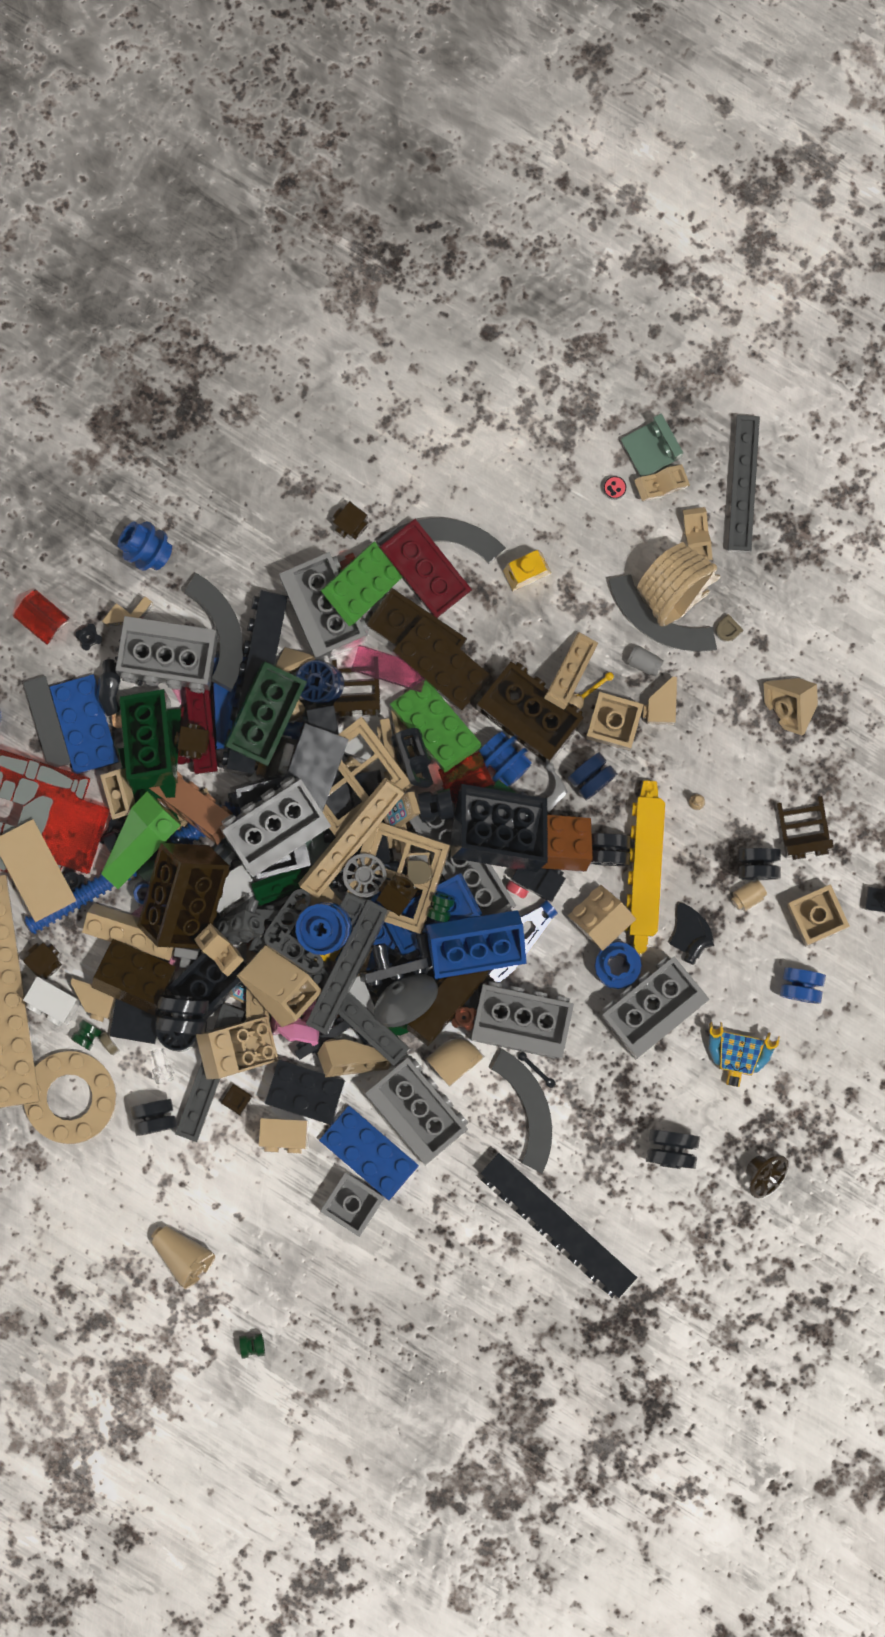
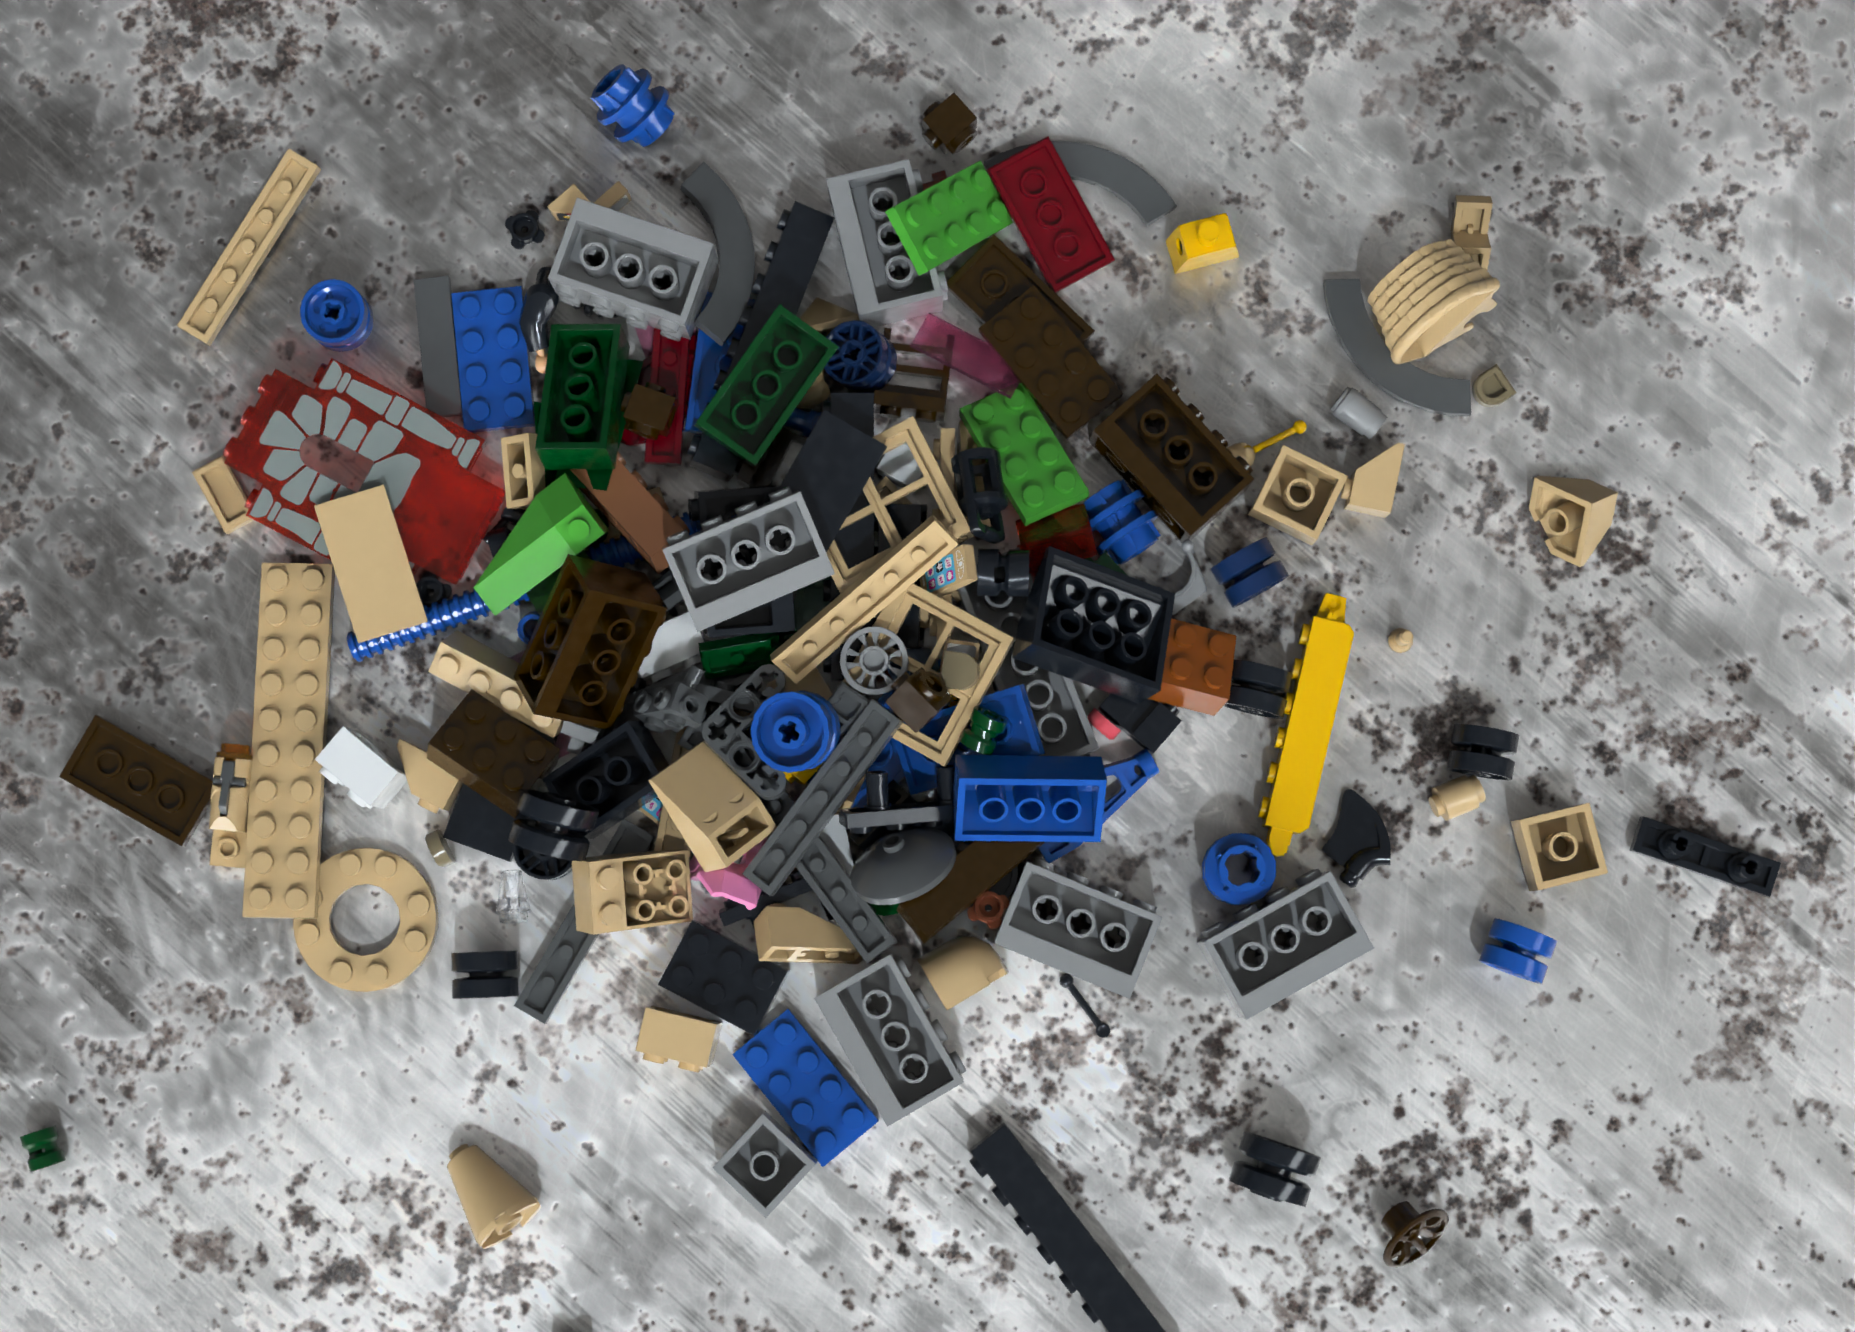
camera: 10 degrees right, 0 degrees up
clear red panel [13,589,70,645] -> none
dark brown brick [23,942,62,980] -> none
dark green wheel [70,1019,102,1051] -> none
tan slope [194,923,244,976] -> none
dark brown tile [221,1084,253,1116] -> none
dark grey tile [491,1049,552,1174] -> none
tan tile [544,632,598,709] -> none
tan brick [568,885,636,951] -> none
tile [603,476,627,500] -> none
sand green bracket [621,413,683,477] -> none
tan slope [634,464,690,501] -> none
torso [709,1022,780,1087] -> none
dark grey plate [728,415,760,553] -> none
dark brown plate [777,796,834,860] -> none

